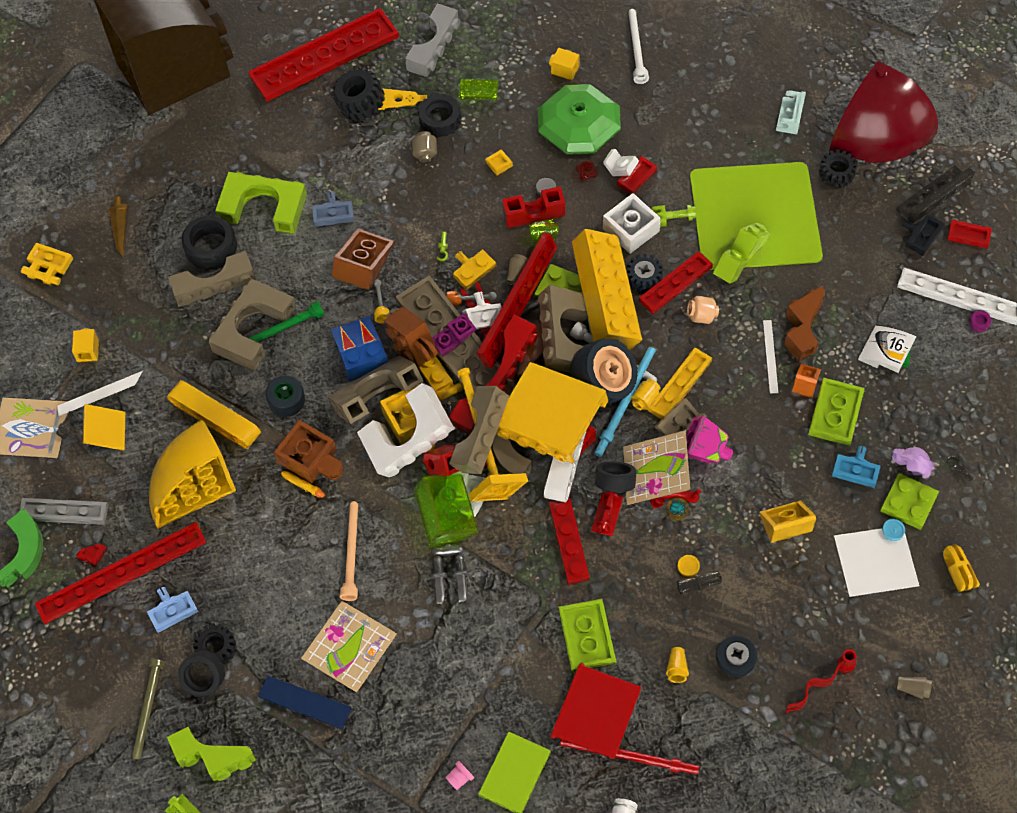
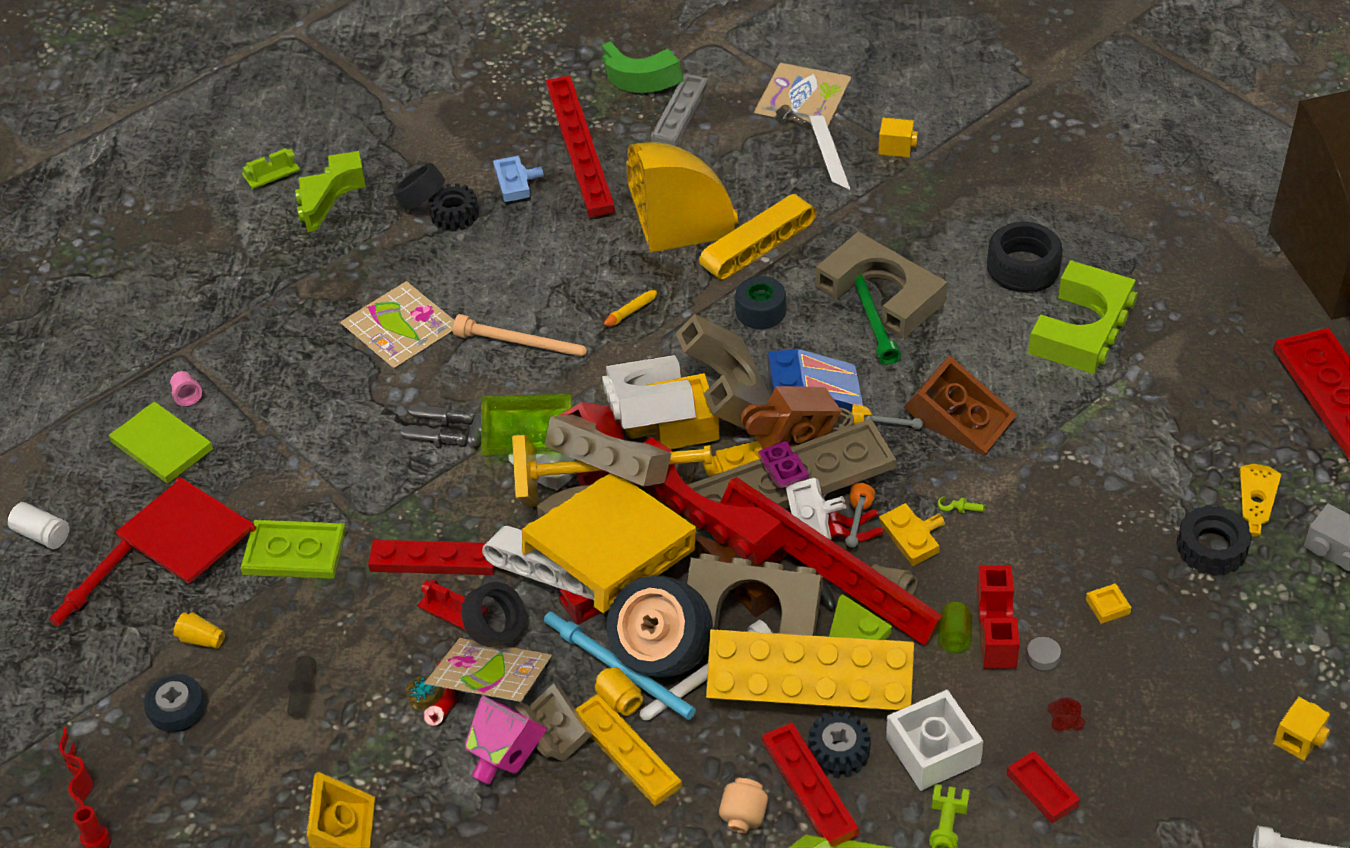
camera: 105 degrees right, 15 degrees down
yellow plate [21,243,73,286] -> none
red tile [76,544,107,567] -> none
yellow piece [83,404,125,451] -> none
pearl gold bar [109,197,128,256] -> none
olive bar [132,659,165,760] -> none
dark tan arch [168,251,256,307] -> none
dark blue tile [258,676,352,730] -> none
dark orange brick [274,420,343,484] -> none
sand blue plate [312,191,354,227] -> none
black tyre [332,68,385,121] -> none
dark tan head [411,131,438,162] -> none
clear neon green tile [459,79,499,100] -> none
bright green rock [538,84,621,154] -> none
white bracket [603,149,639,176] -> none
yellow piece [677,555,700,577] -> none

